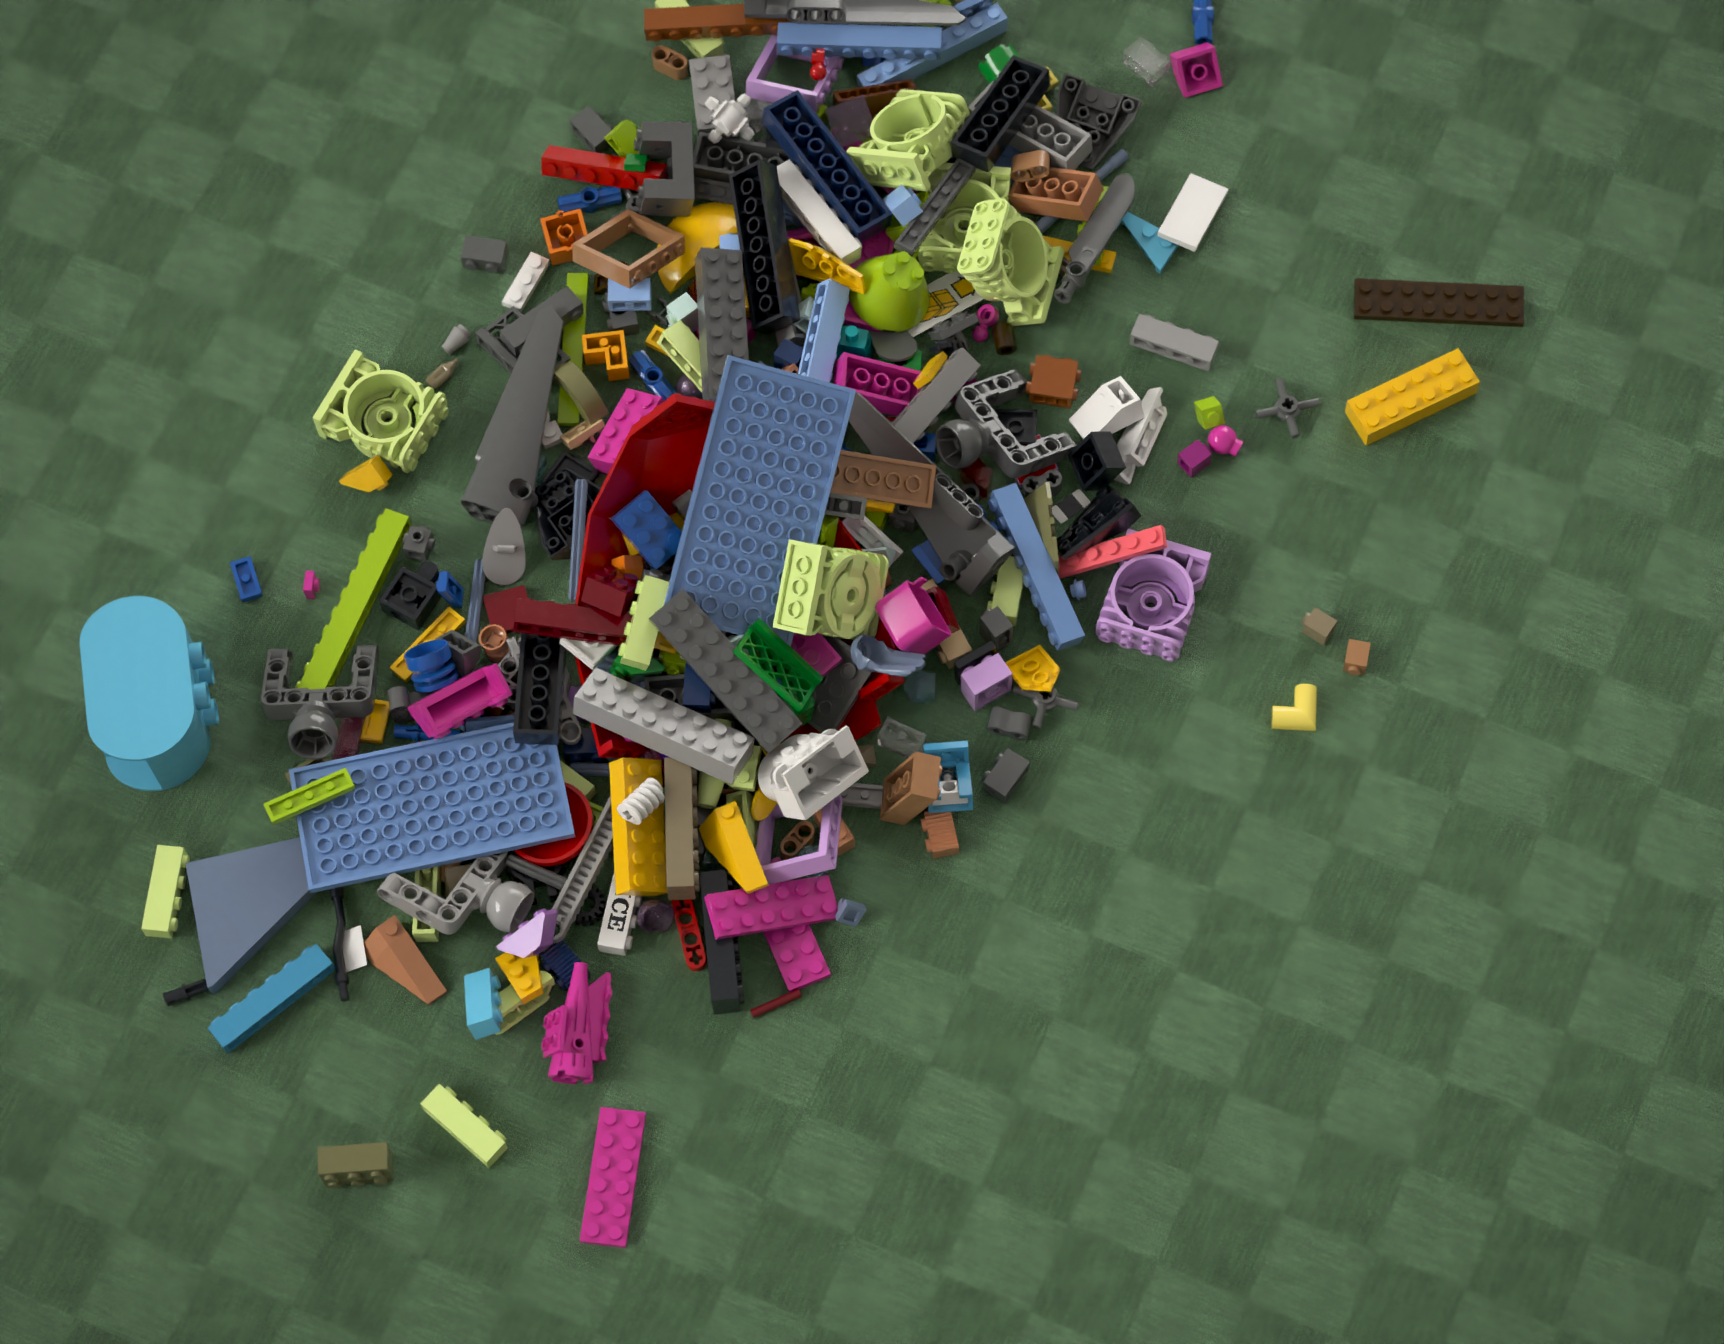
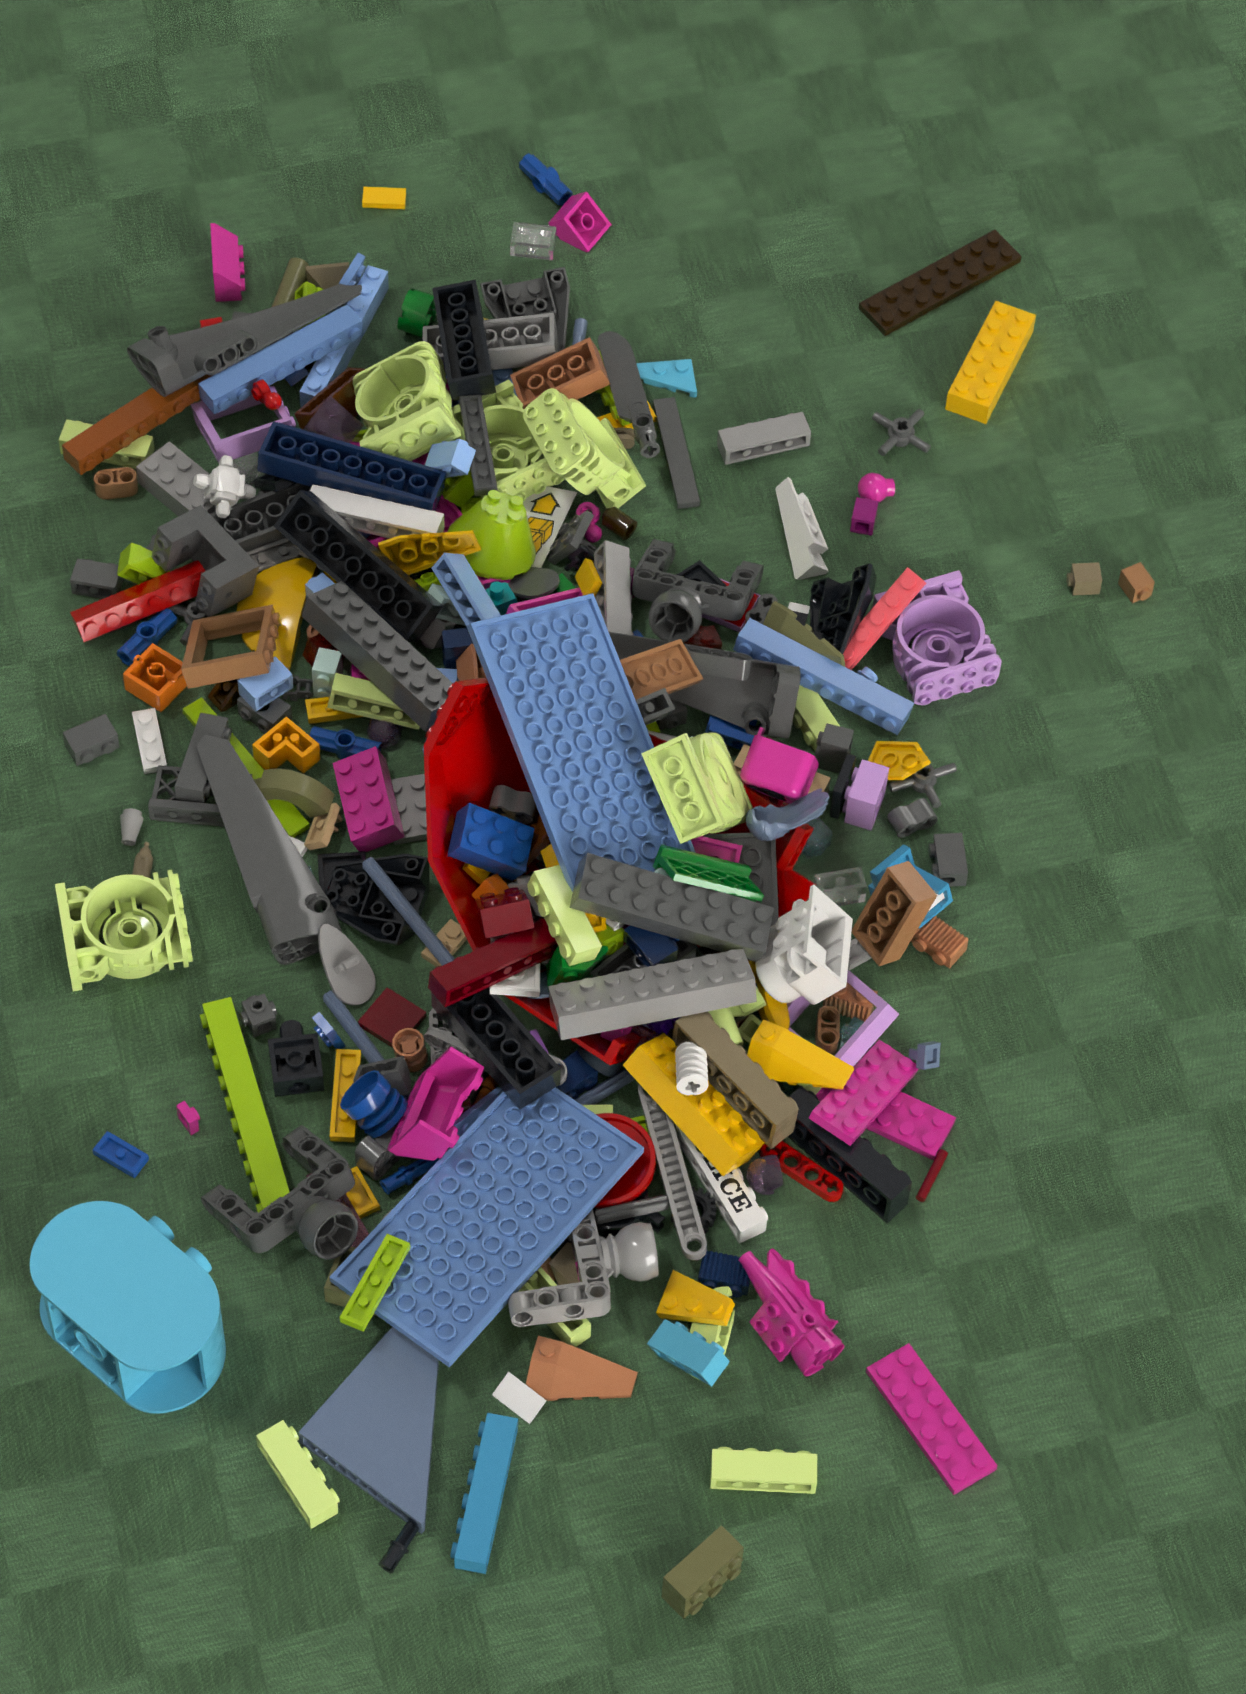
camera: 45 degrees left, 10 degrees down
black bar [330,887,349,1002] -> none
yellow slope [339,455,393,492] -> none
slope [496,909,558,958] -> none
green tile [624,153,648,172] -> none
medium nougat beam [1011,150,1050,182] -> none
dark orange brick [1026,355,1082,409] -> none
black brick [1068,431,1126,491] -> none
white slope [1069,376,1145,439] -> none
white tile [1157,173,1228,252] -> none
lime brick [1194,396,1225,430] -> none
light yellow brick [1271,684,1317,731] -> none
none -> dark grey tile [653,397,700,509]

